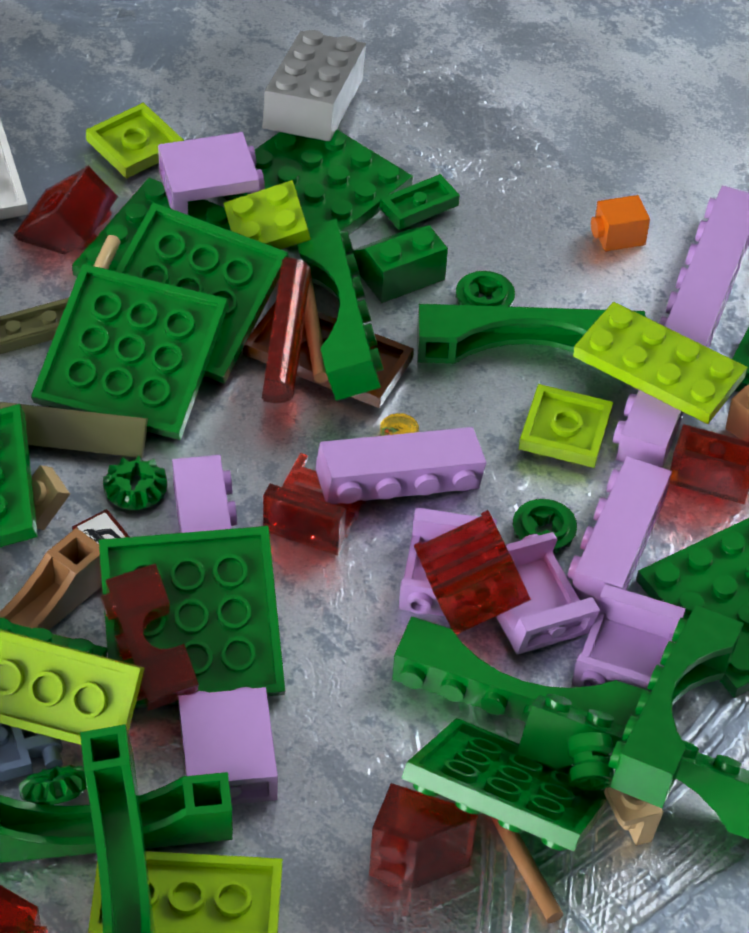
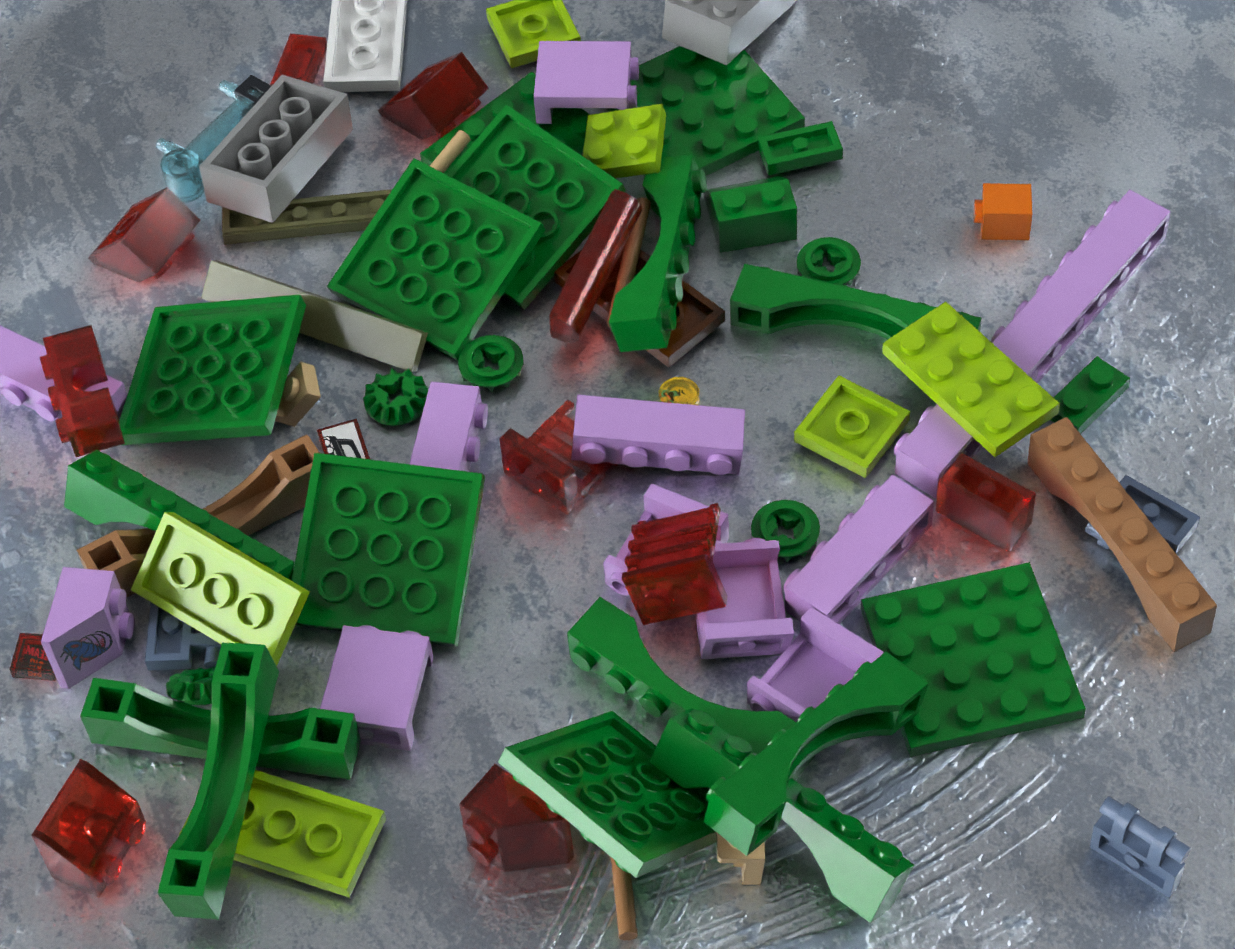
camera: 25 degrees right, 5 degrees up
clear red arch [101,563,199,711] -> none
green wheel [567,732,615,791] -> none
none -> green gear [458,335,524,392]

